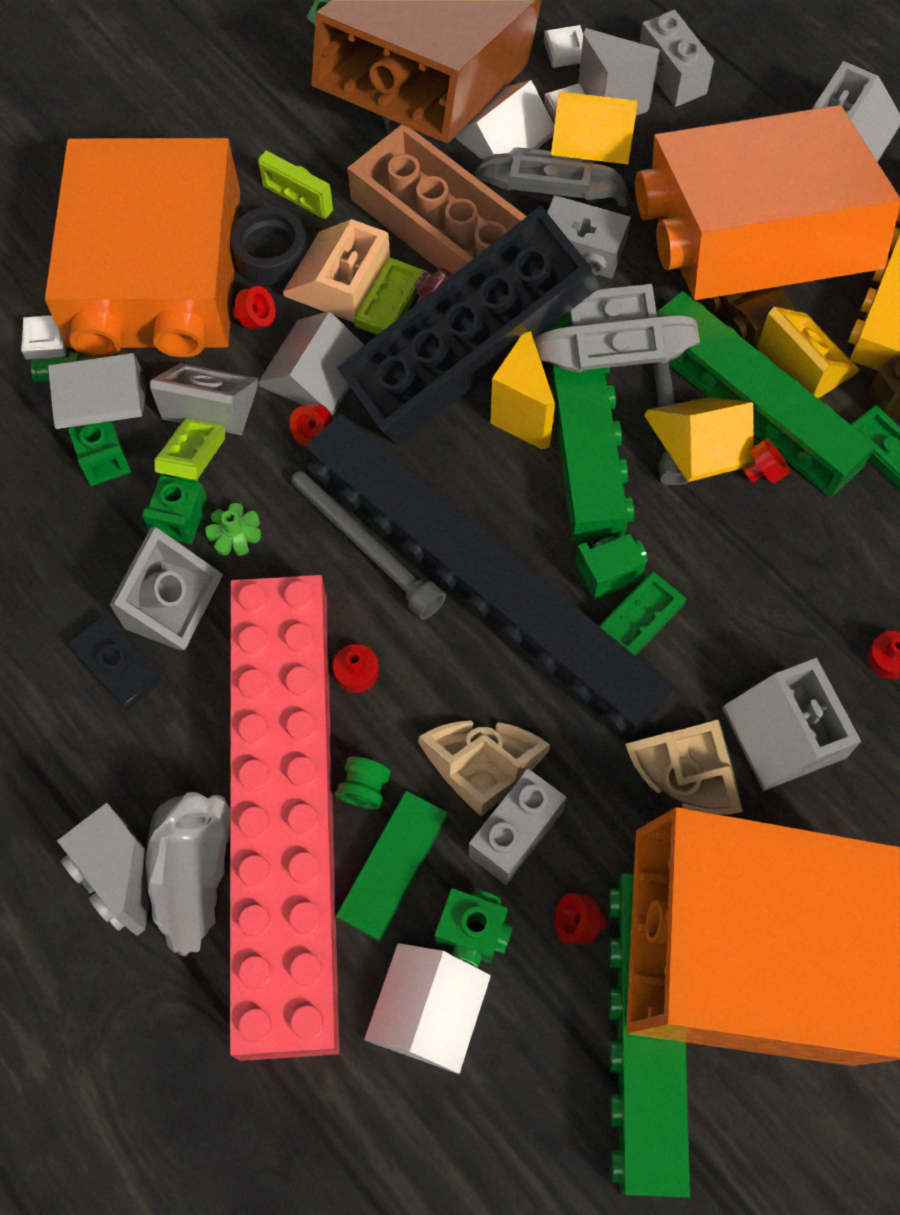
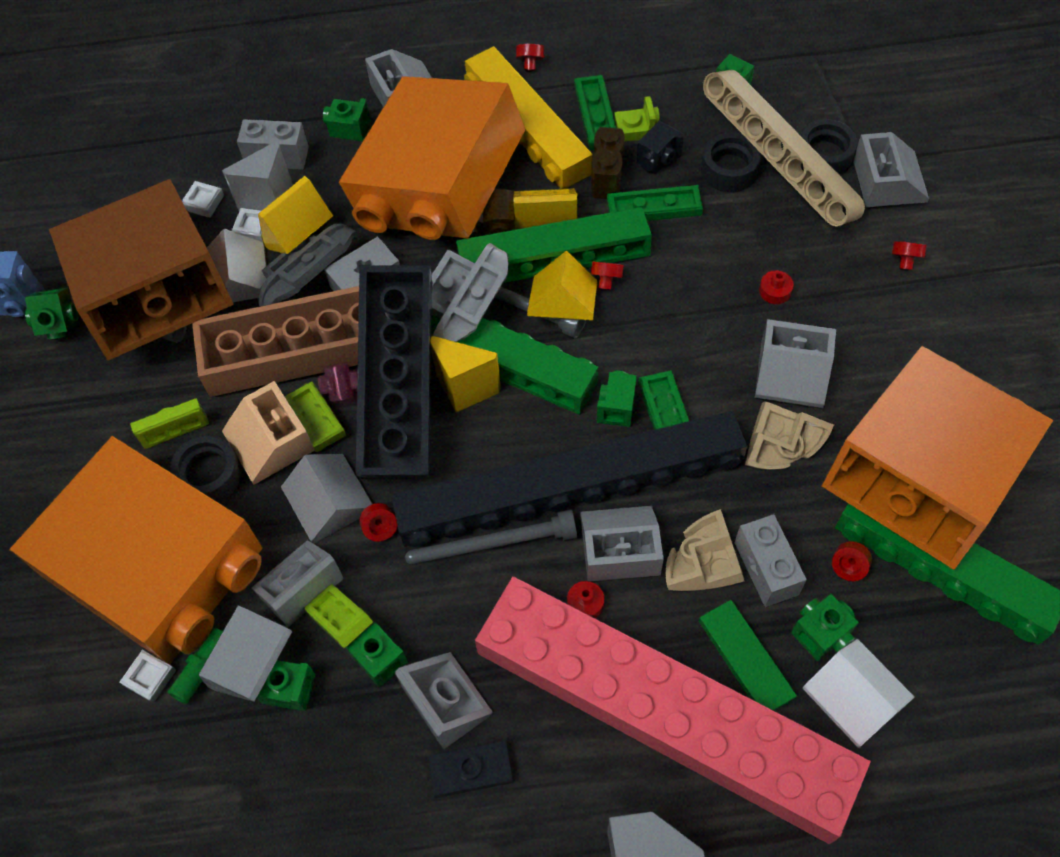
camera: 55 degrees left, 5 degrees down
light grey hair [145,792,231,956] -> none
bright green plant [206,503,261,556] -> none
red tile [232,286,276,330] -> none
green wheel [335,756,391,809] -> none
none -> green brick [323,98,371,141]
none -> light grey slope [580,506,664,581]

